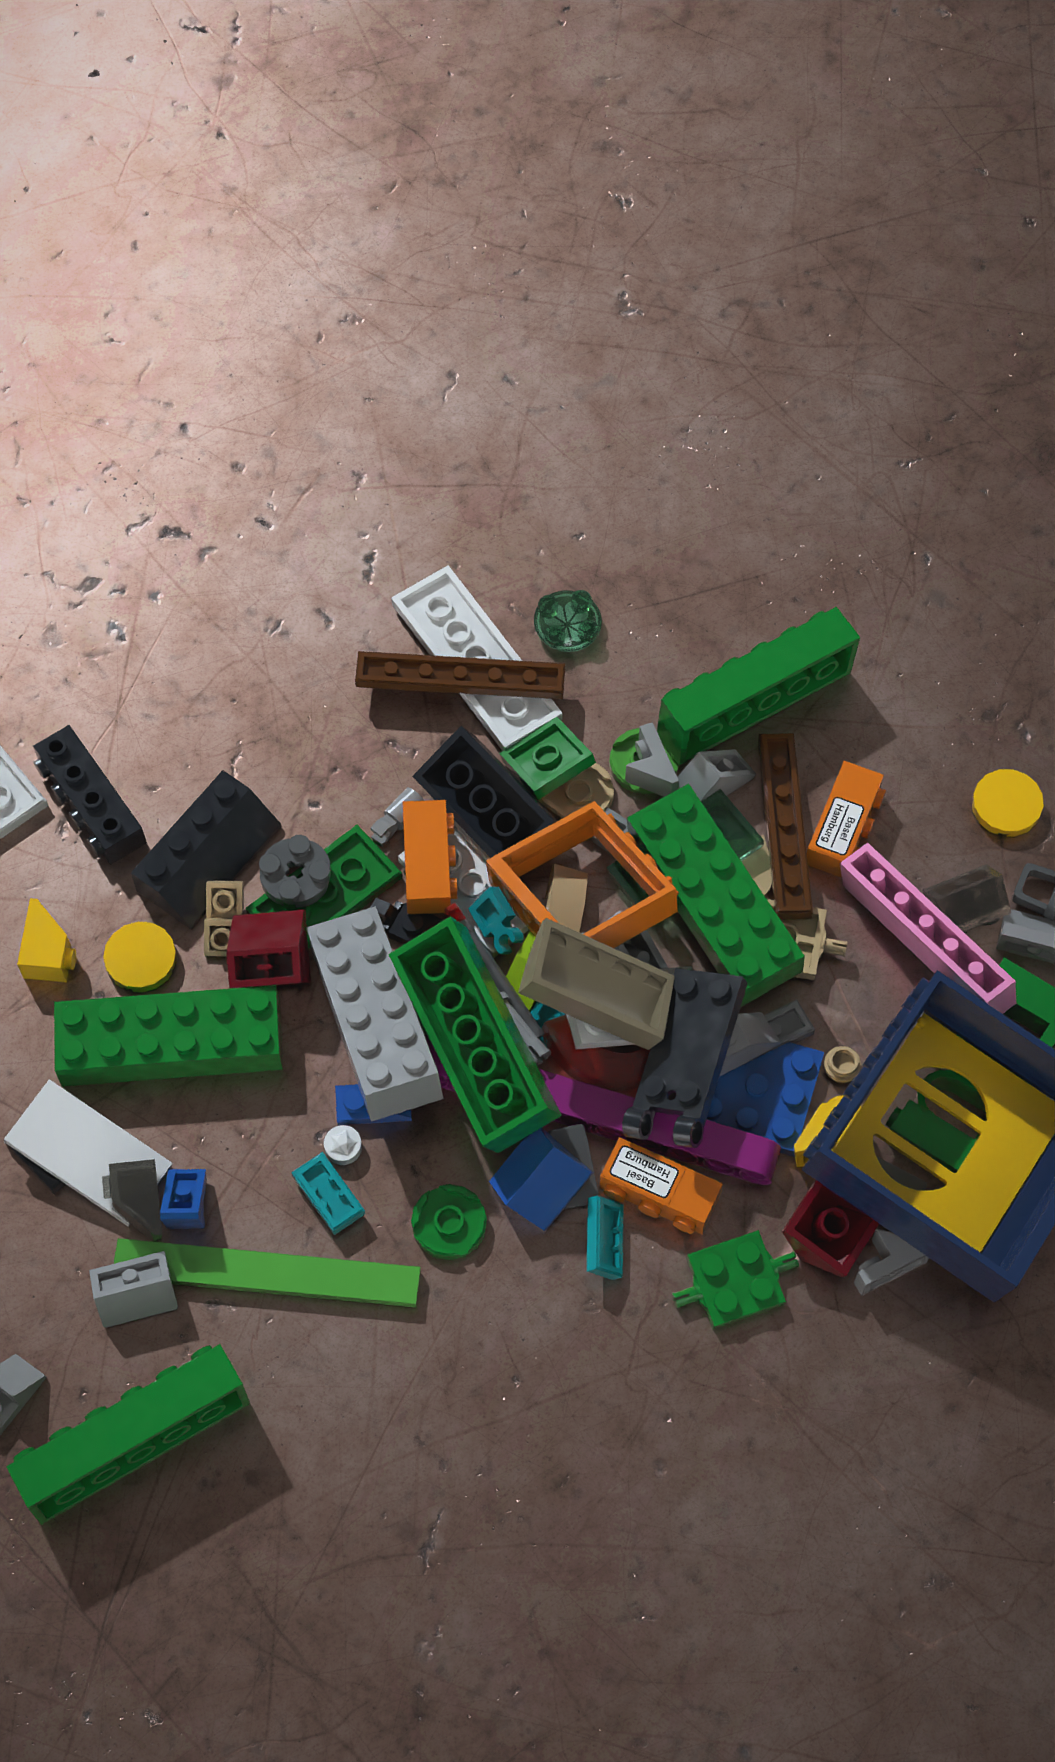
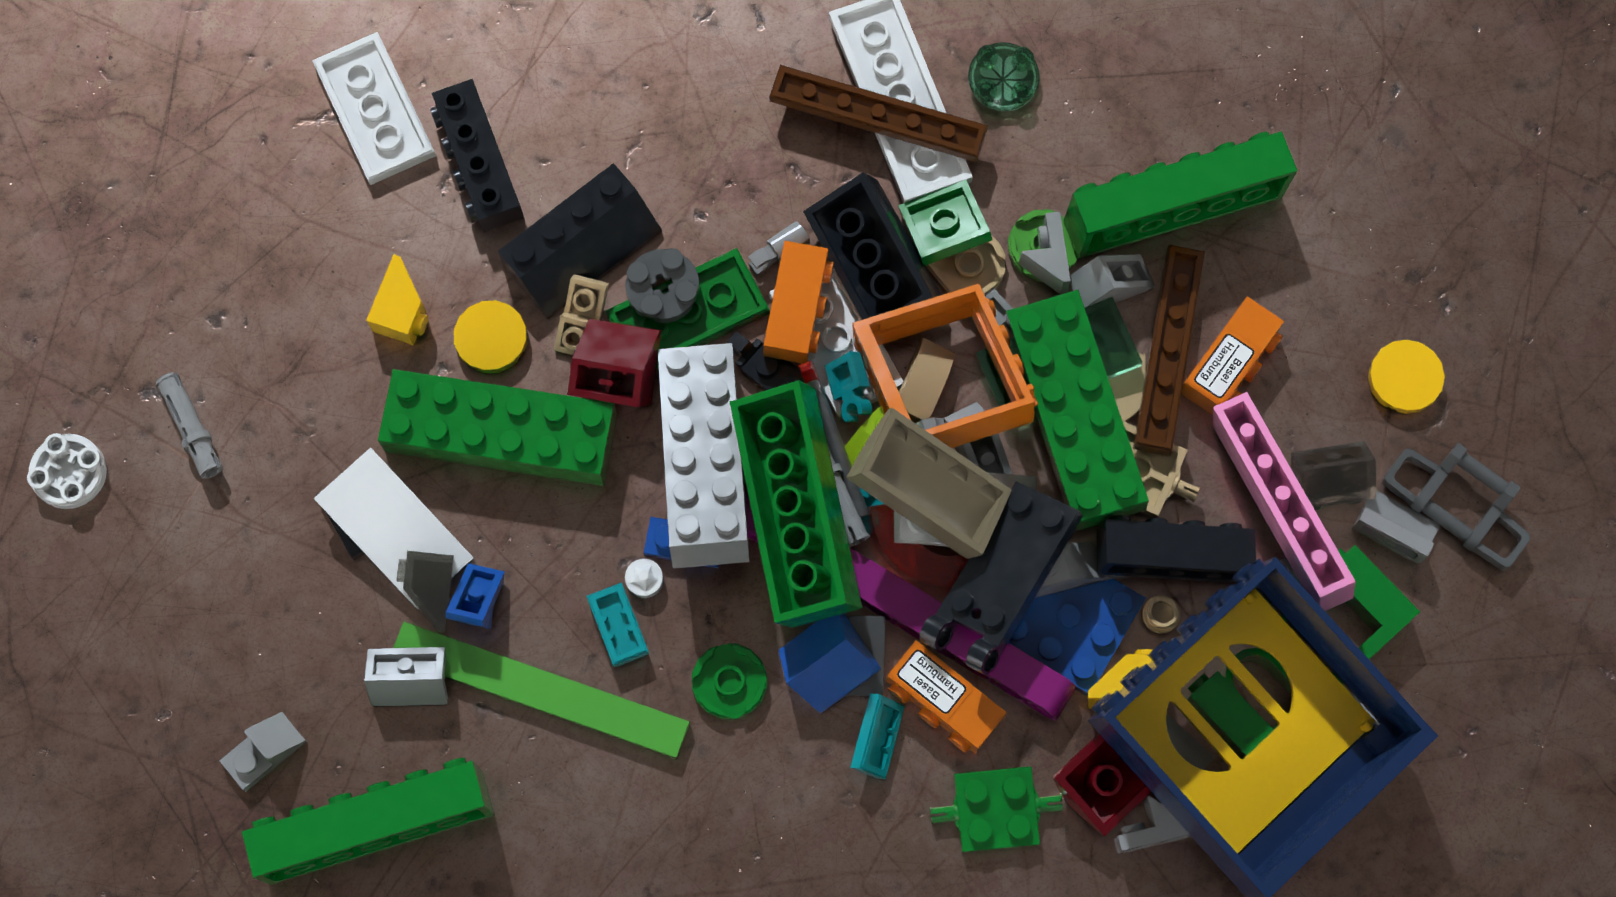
camera: 15 degrees right, 10 degrees up
none -> black brick [1097,515,1256,583]

